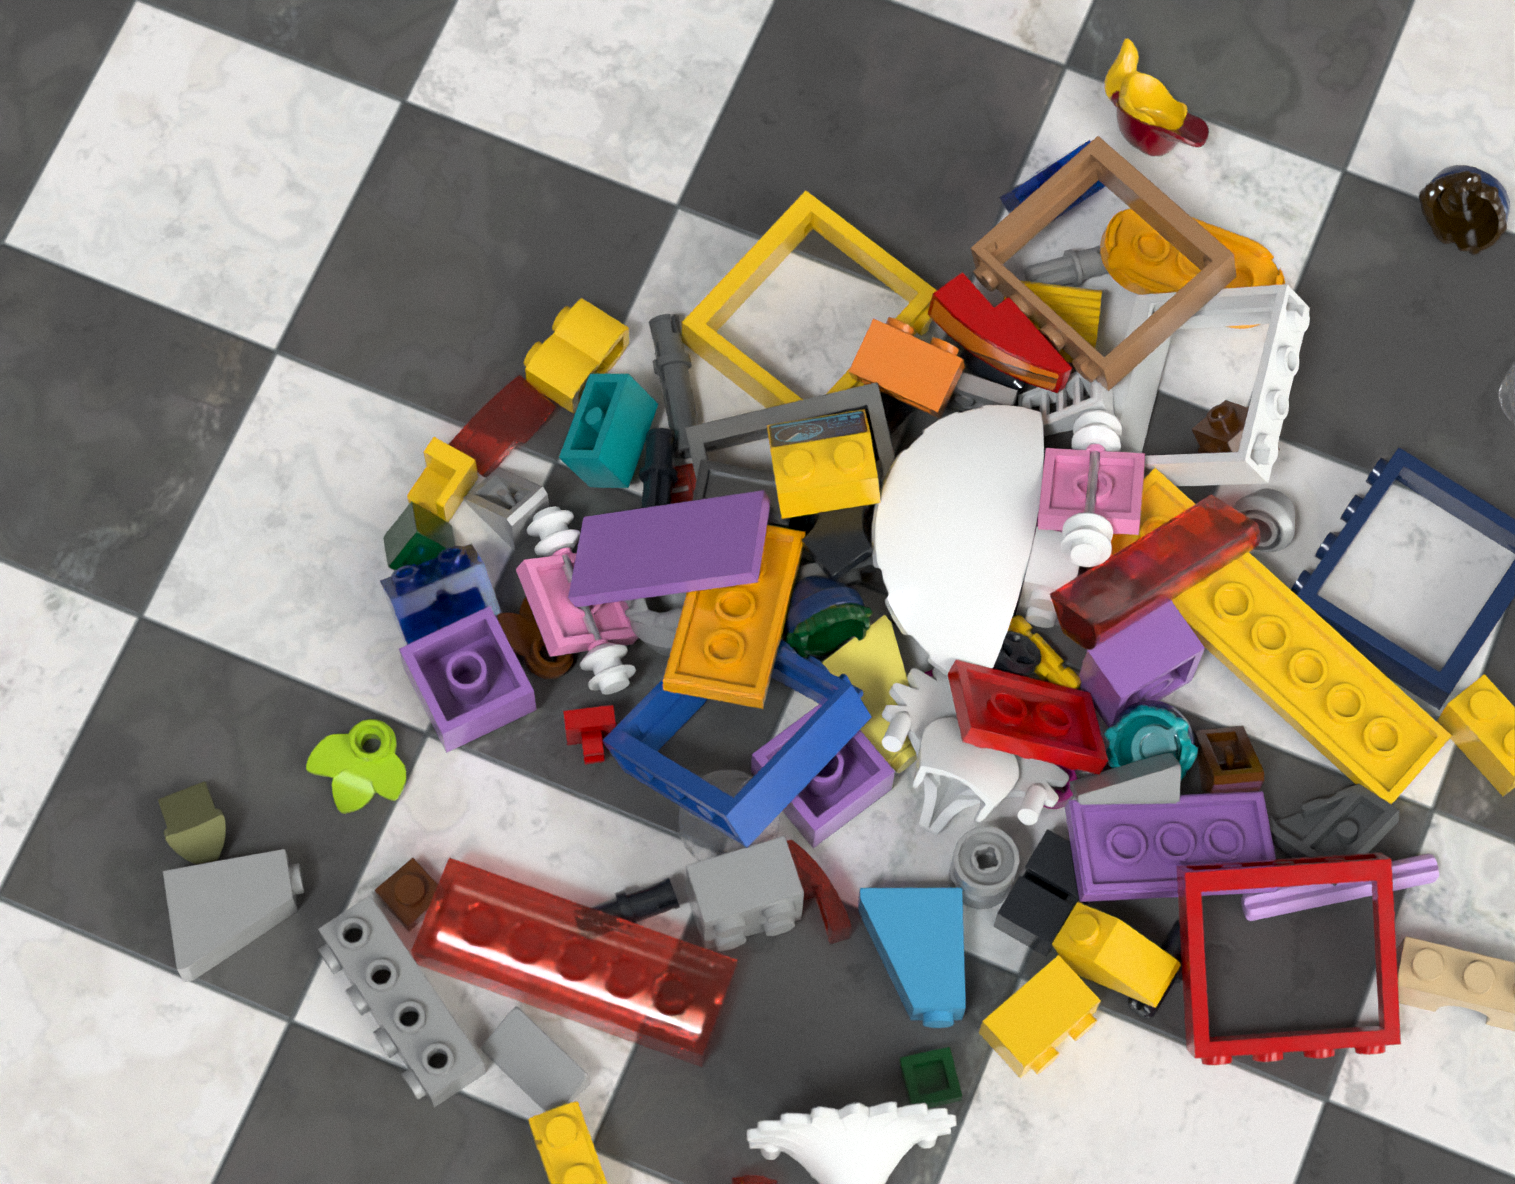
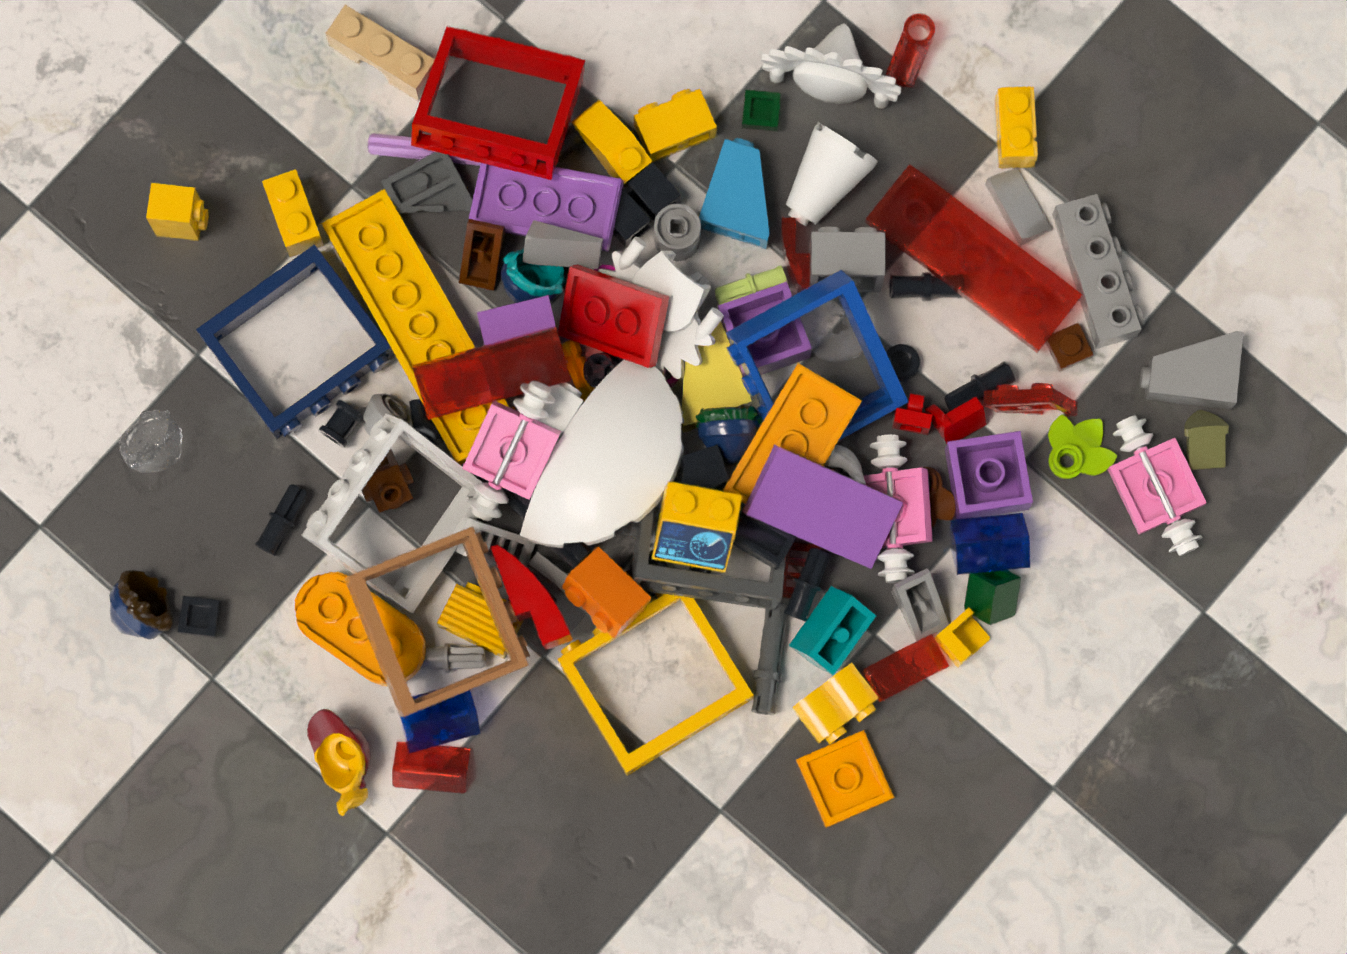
camera: 160 degrees left, 10 degrees up
none -> black plate [178,596,221,638]
none -> black axle [255,484,308,556]
none -> black bush [318,400,364,448]
none -> clear red slope [392,741,470,794]
none -> yellowish green axle [715,265,787,305]
none -> white cone [786,122,878,226]
none -> light orange tile [796,730,894,828]
none -> black tile [886,344,920,382]
none -> red tile [925,397,987,444]
none -> black axle [944,361,1015,411]
none -> clear red wing [984,383,1077,417]
none -> bright pink plate [1108,415,1207,556]

